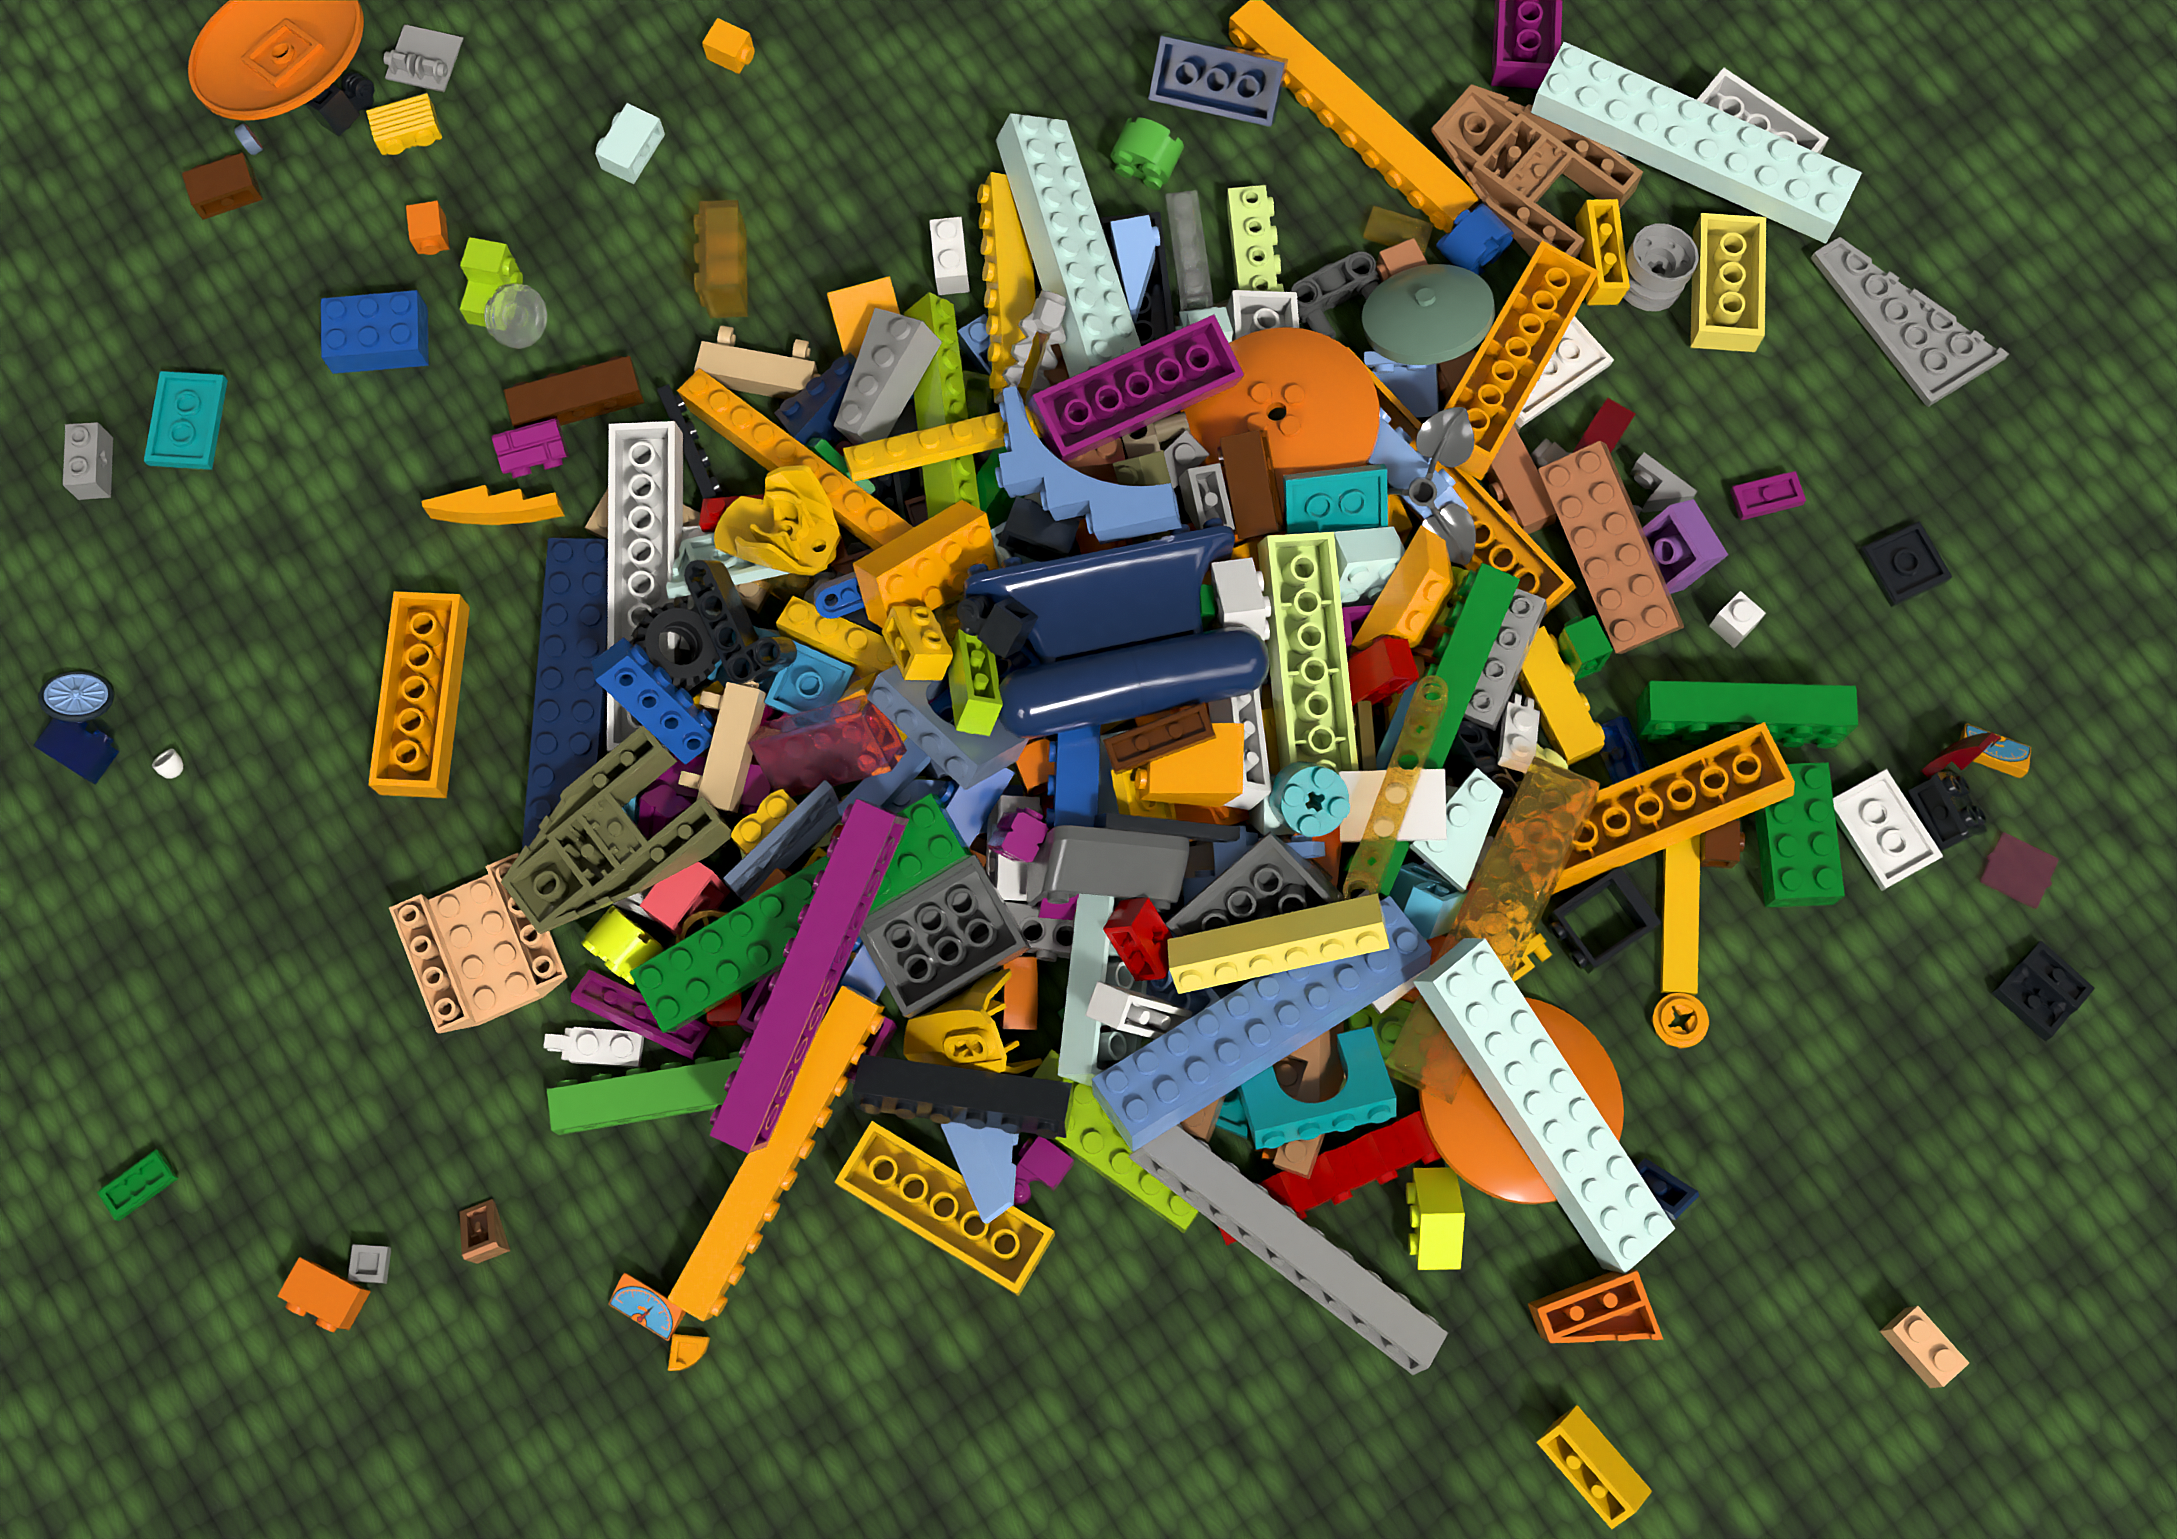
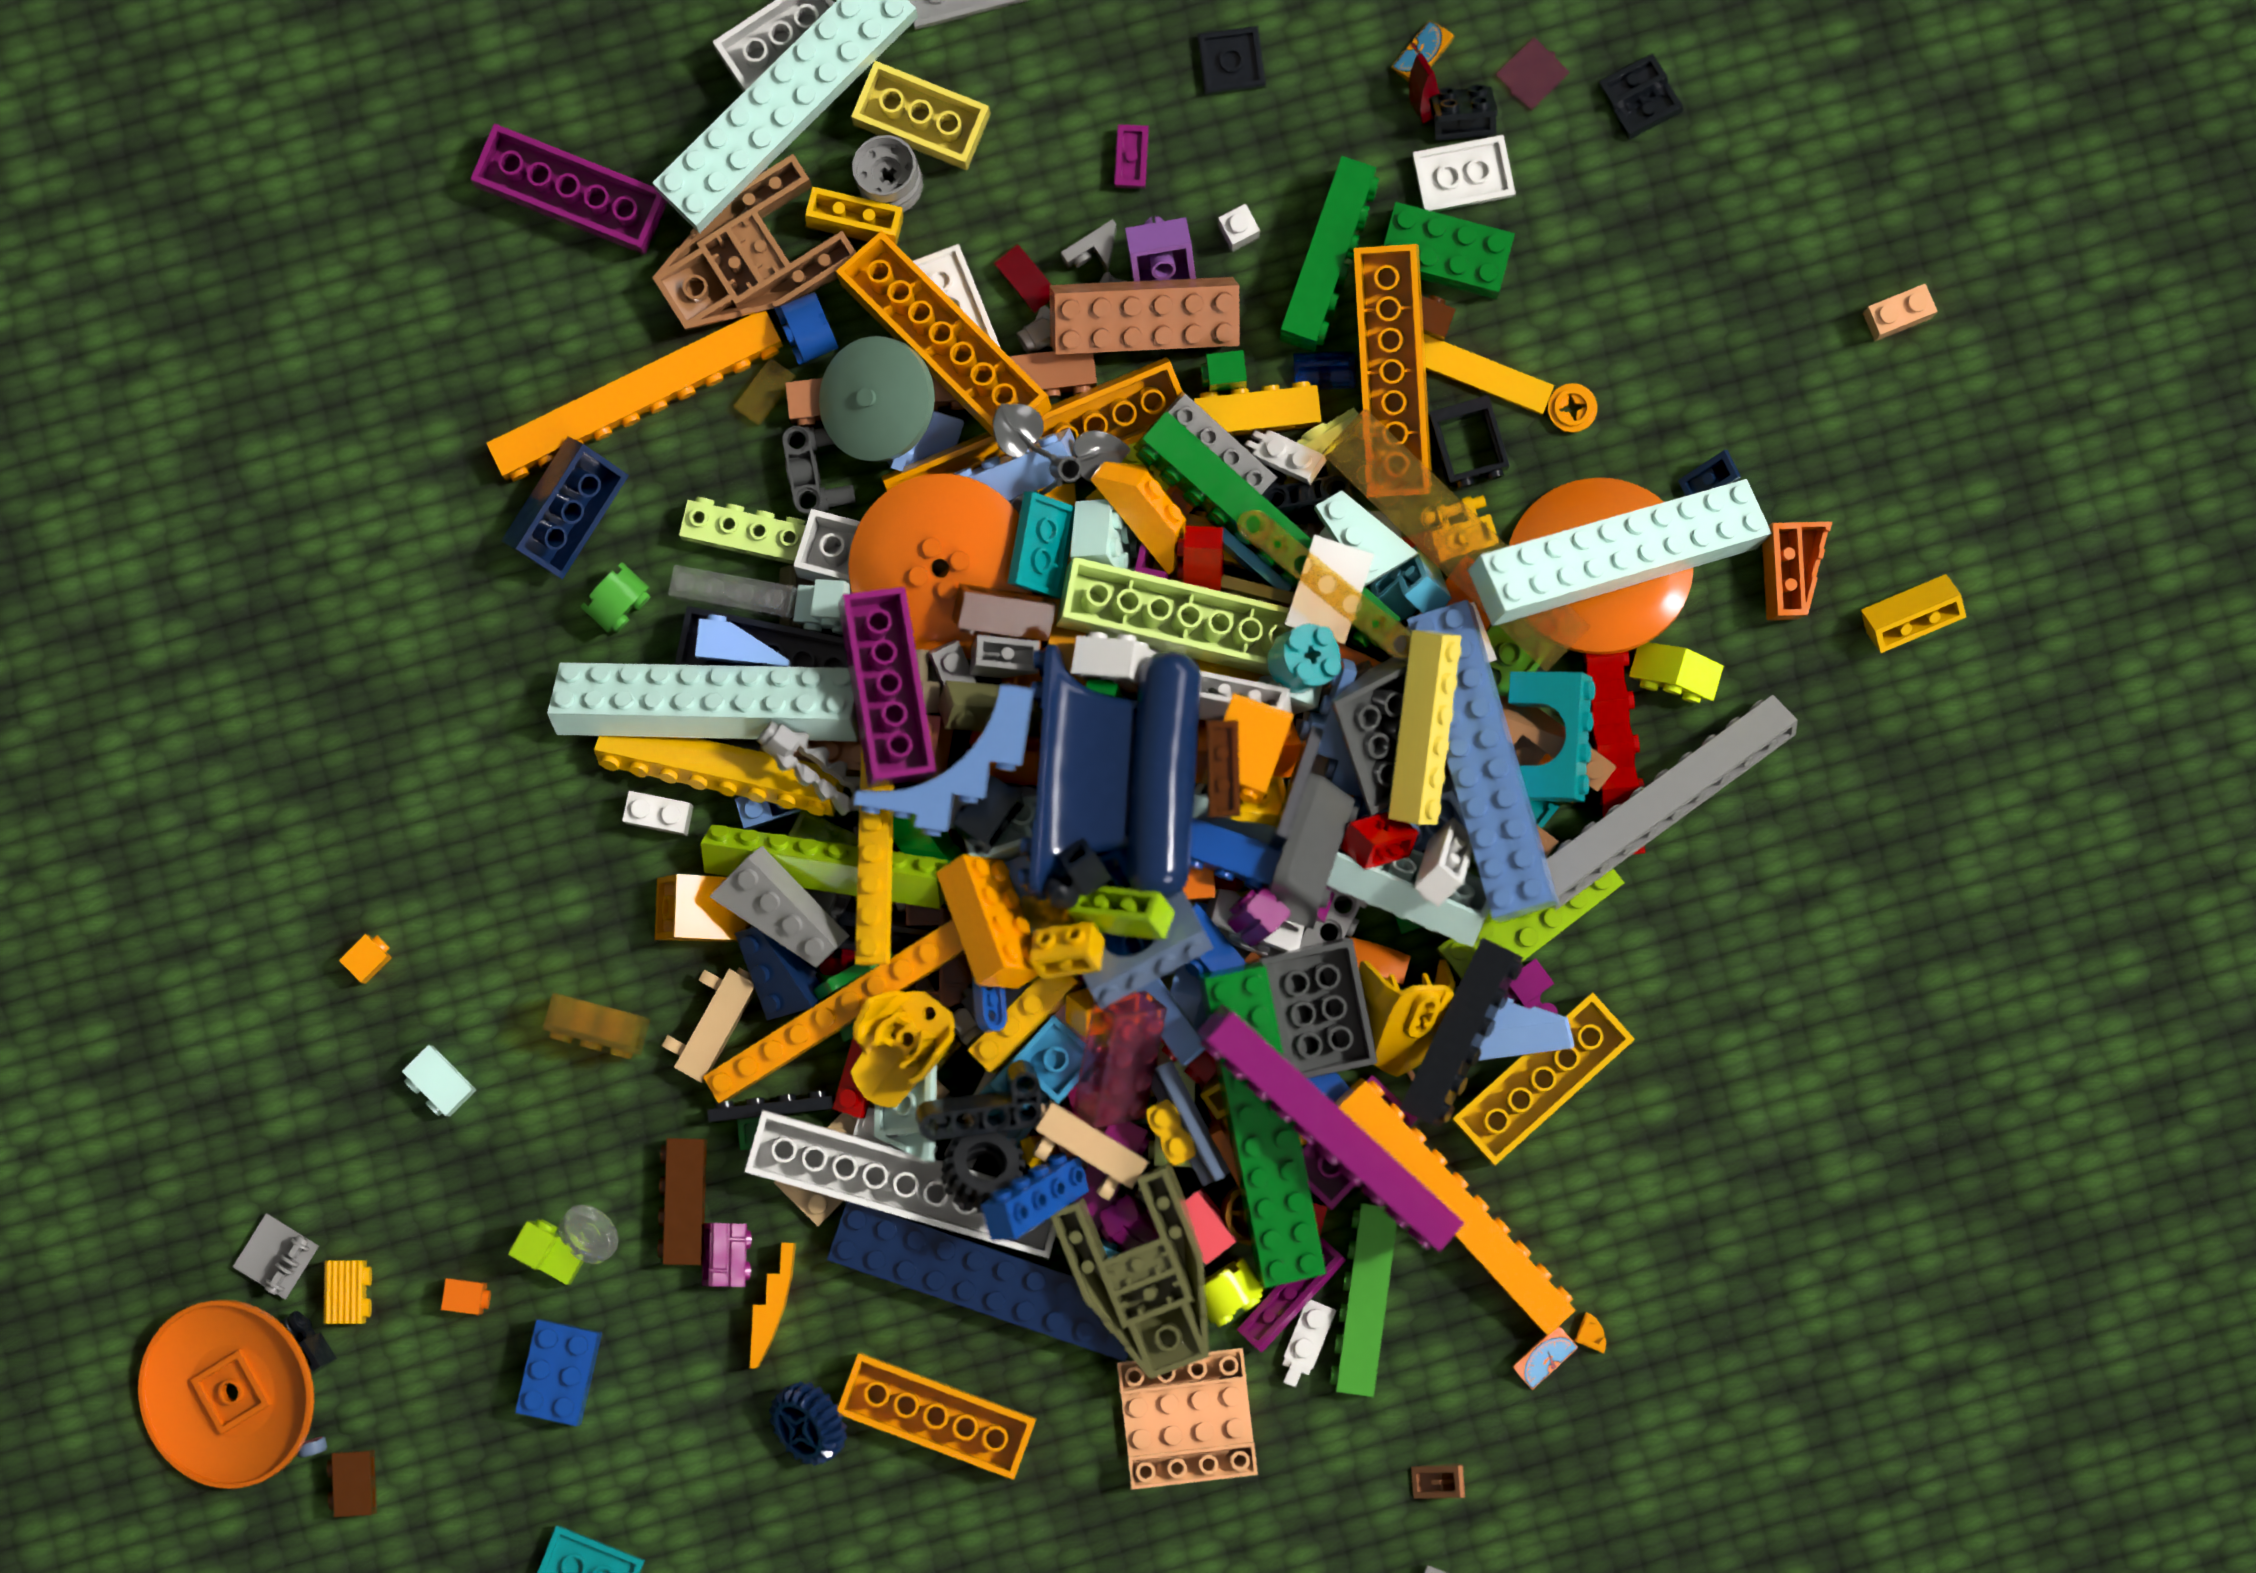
camera: 70 degrees left, 10 degrees up
none -> dark blue gear [769,1381,847,1466]

